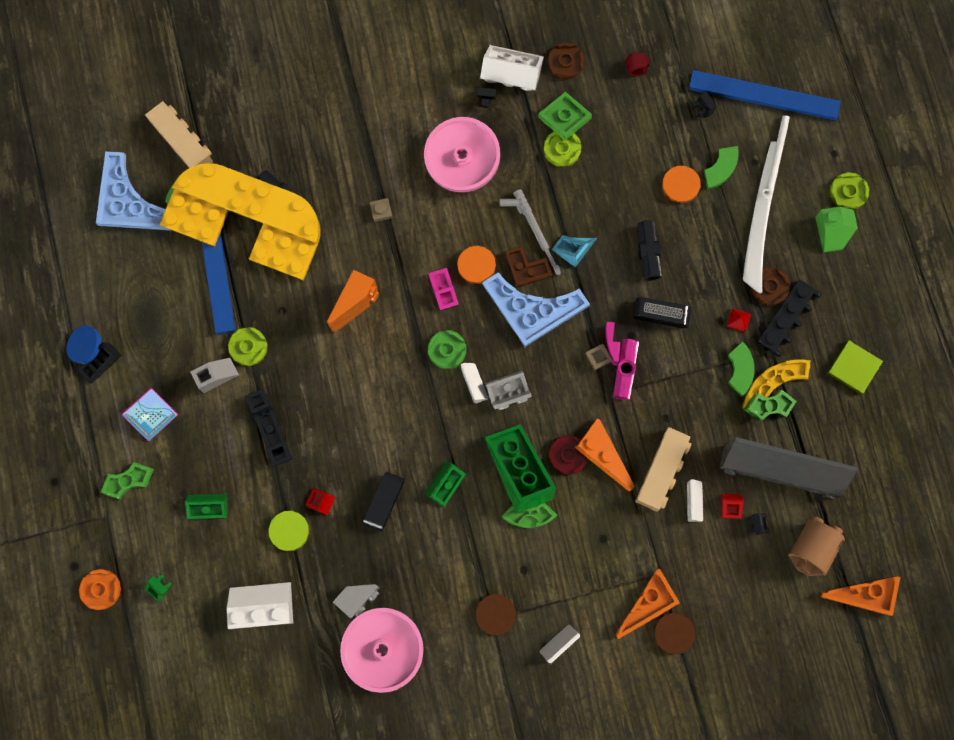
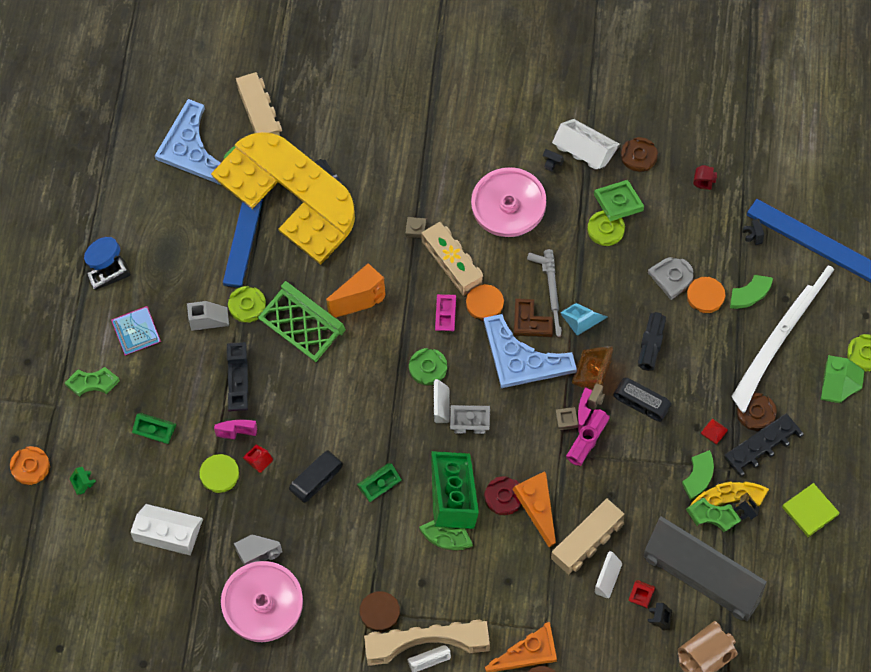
camera: 20 degrees right, 15 degrees down
none -> dark pink slope [214,420,258,440]
none -> bright green fence [258,281,346,362]
none -> tan arch [364,620,490,666]
none -> tan brick [421,222,483,296]
none -> clear orange slope [572,346,613,390]
none -> dark tan plate [588,383,605,410]
none -> light grey tile [648,257,693,300]
none -> black tile [734,493,759,520]

